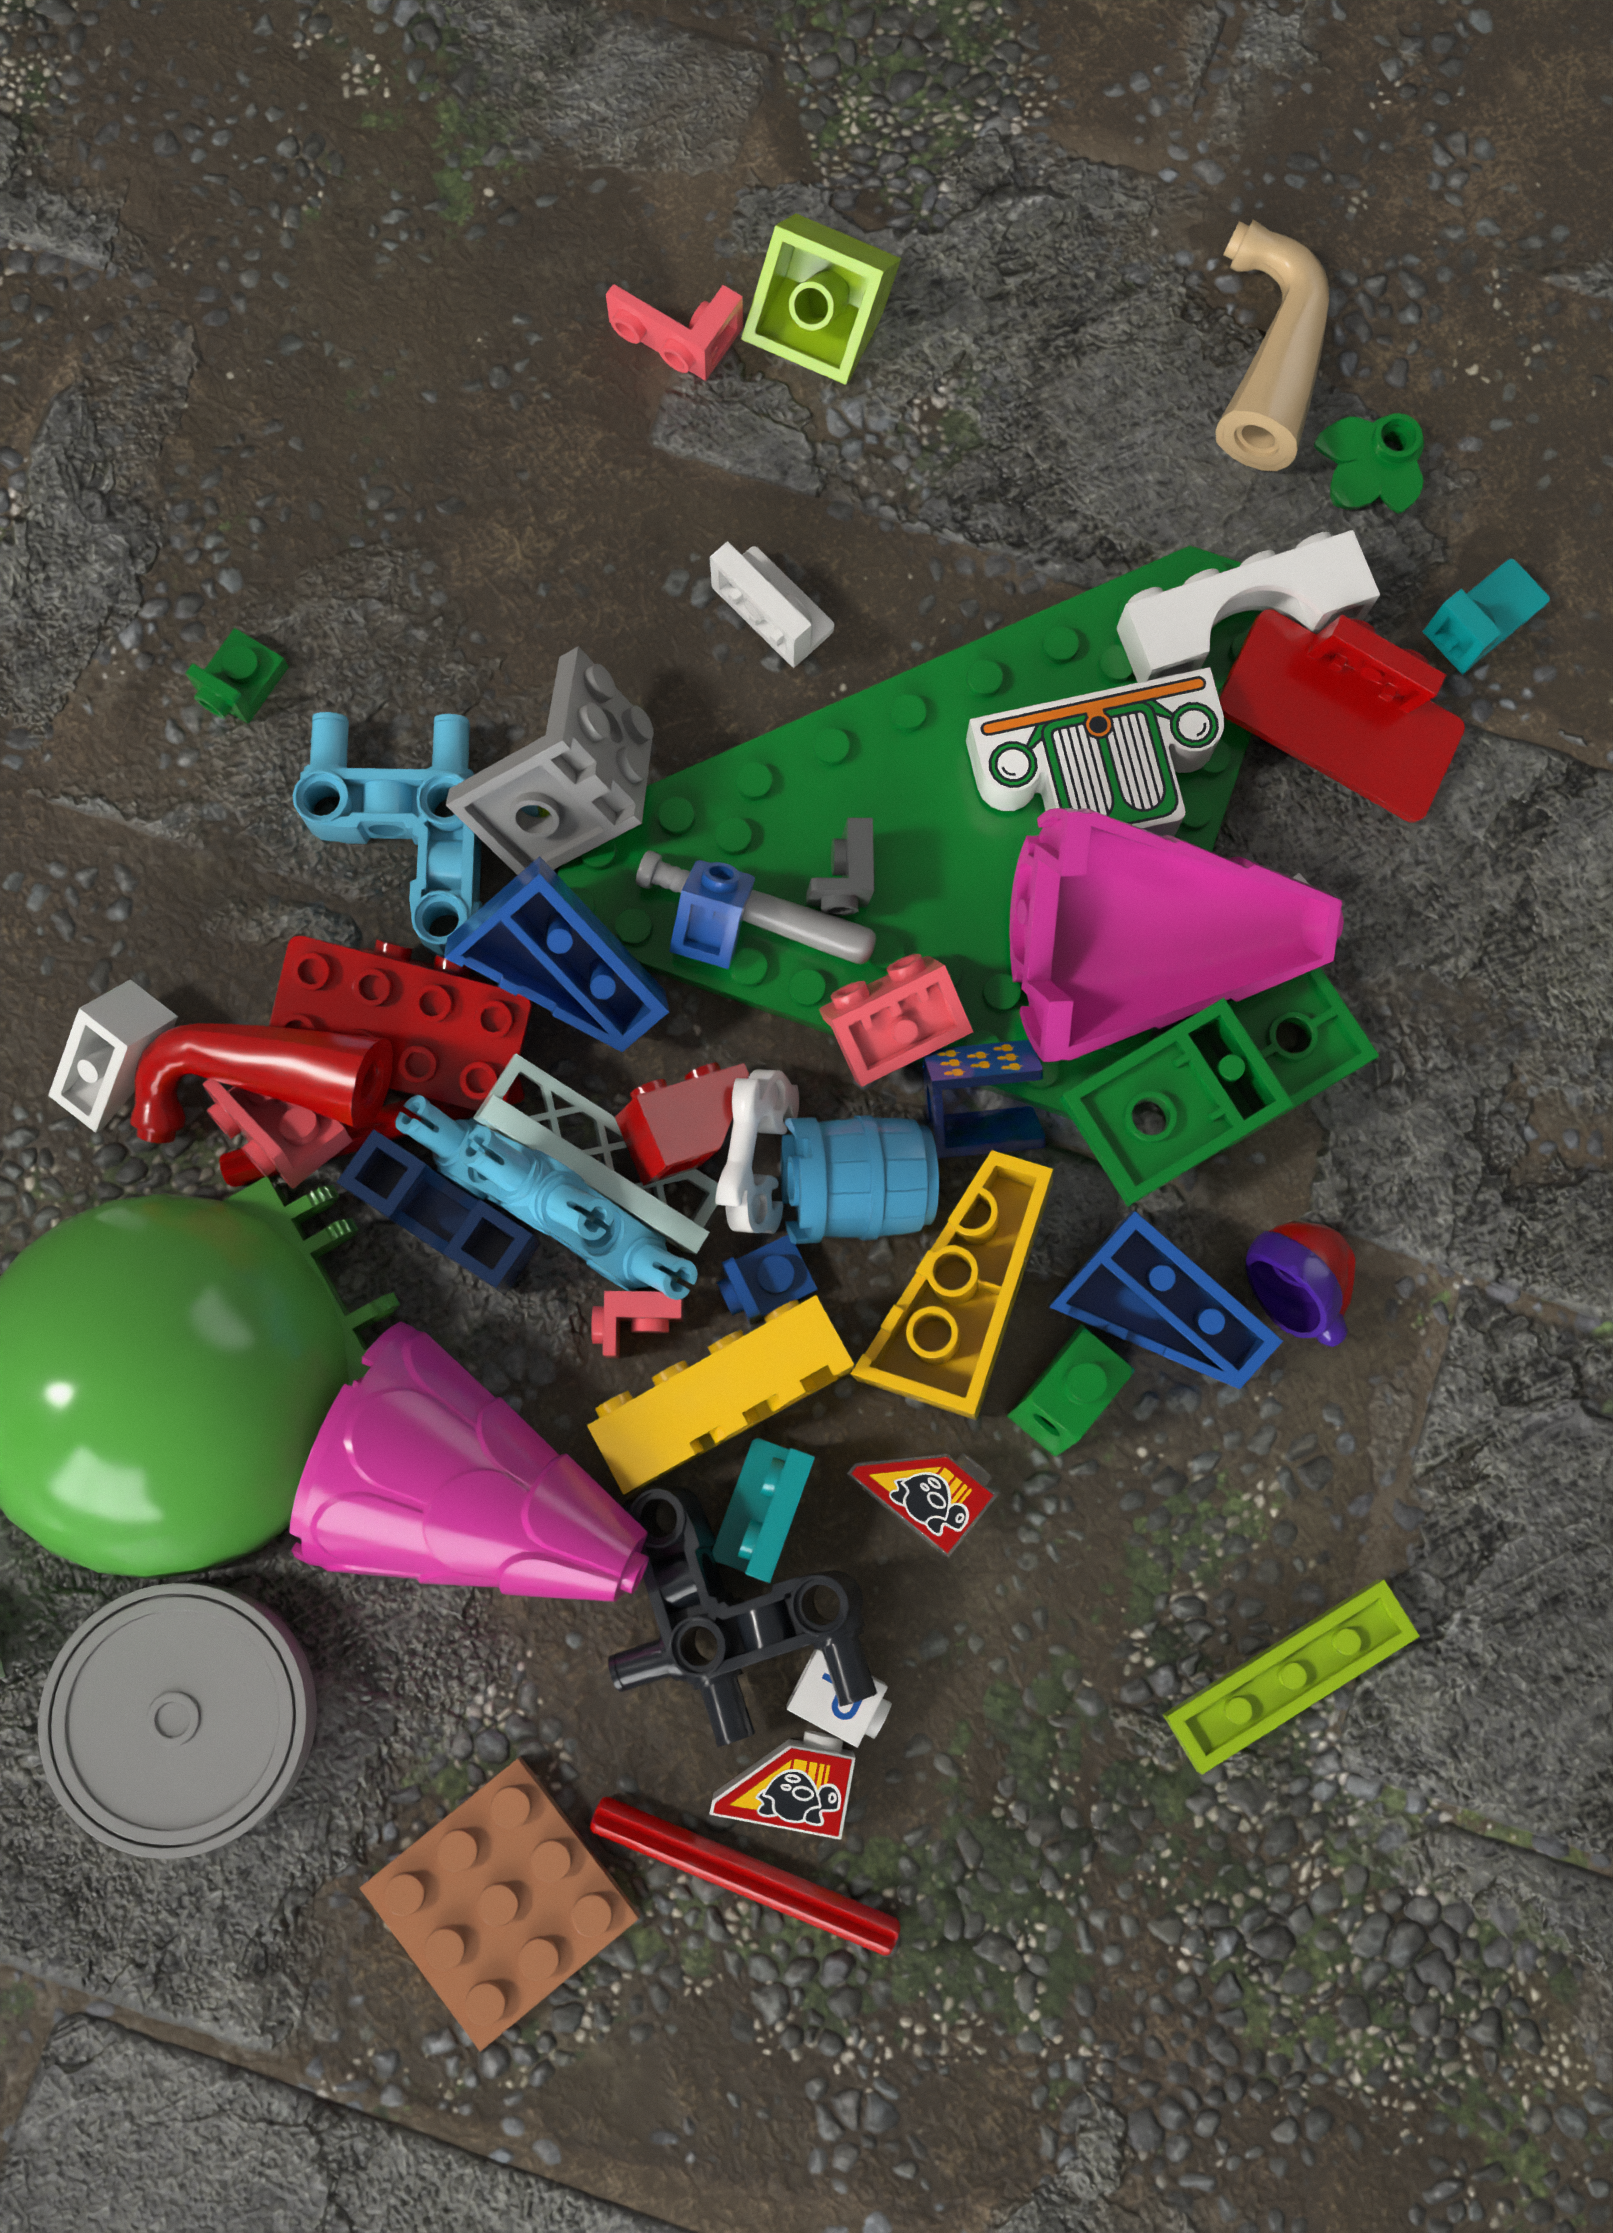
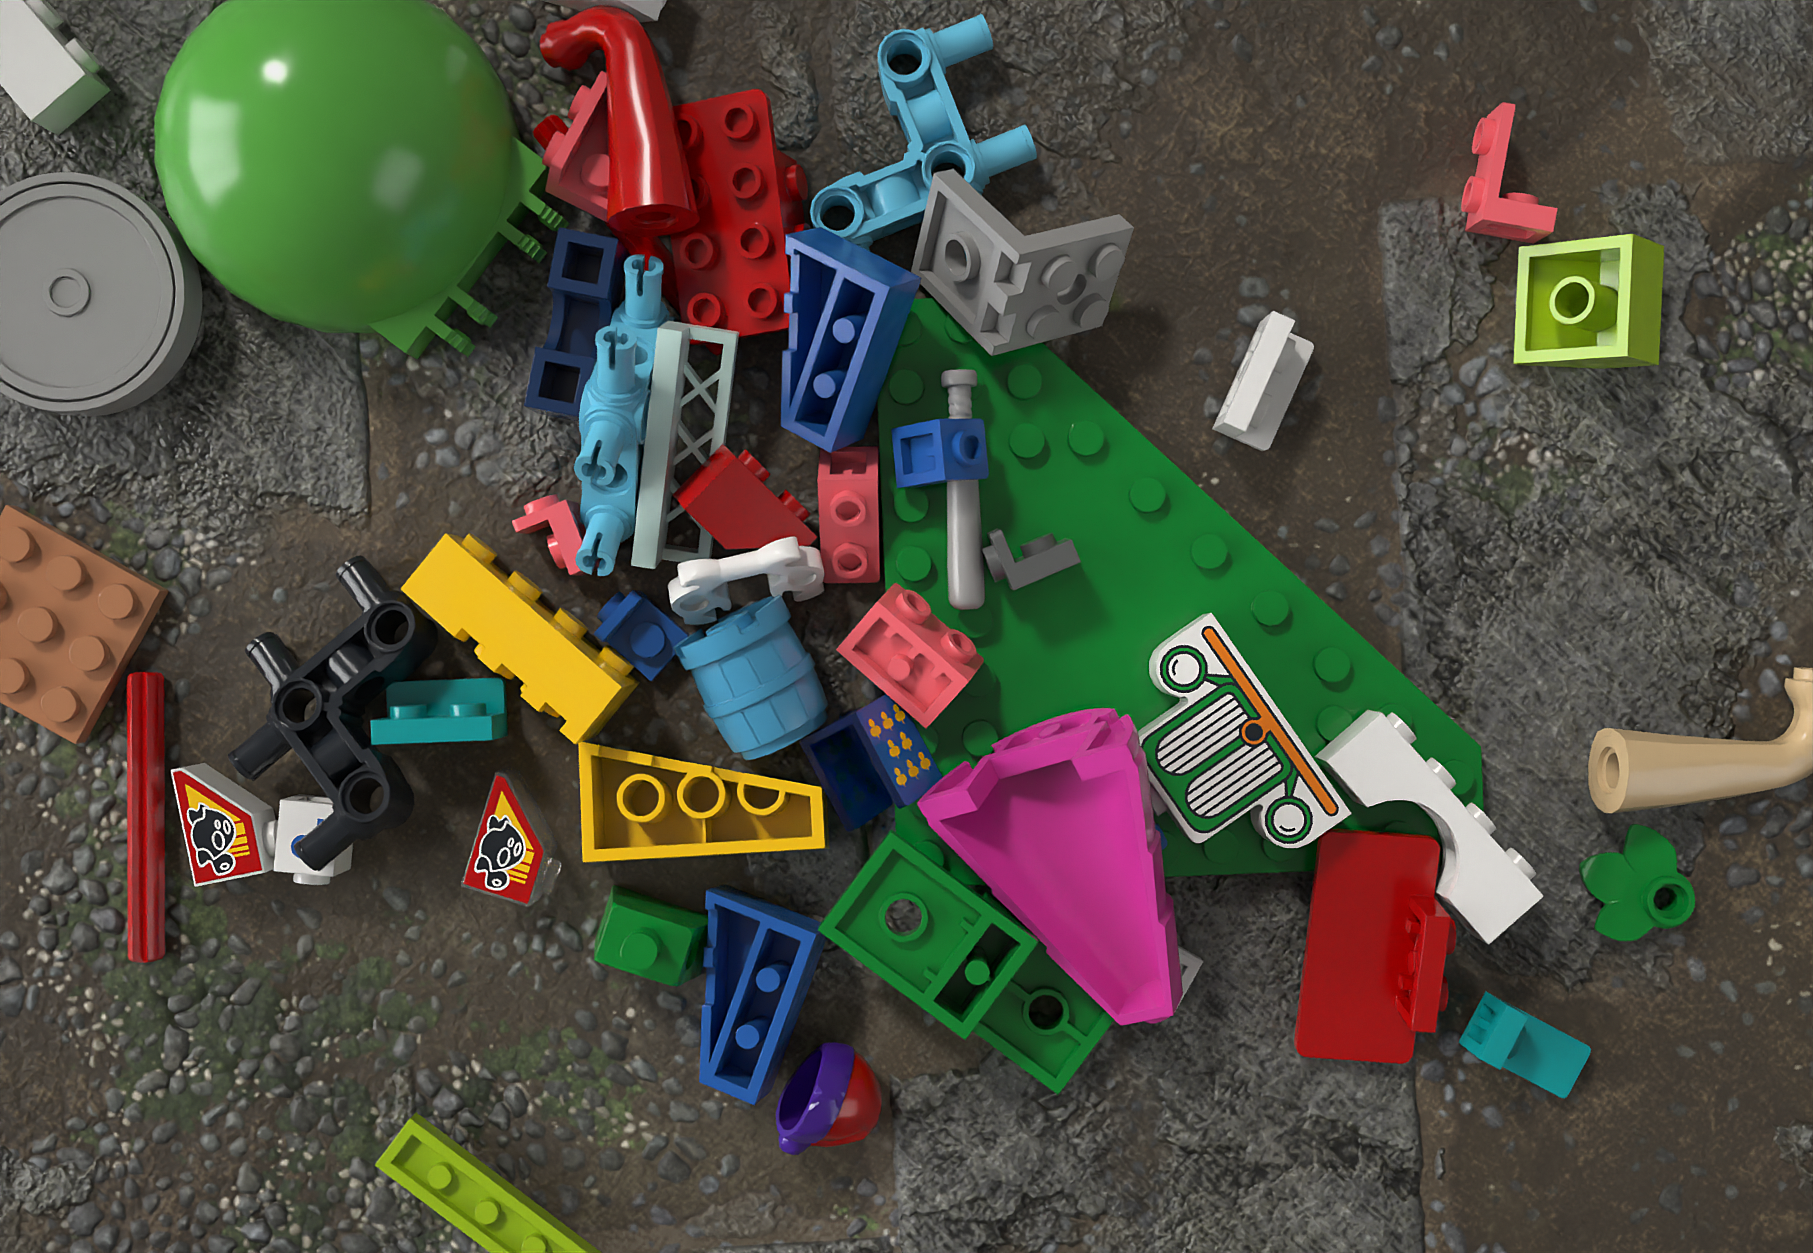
camera: 65 degrees right, 10 degrees up
dark pink cone [289,1322,649,1602] -> none
none -> coral bracket [817,446,880,583]

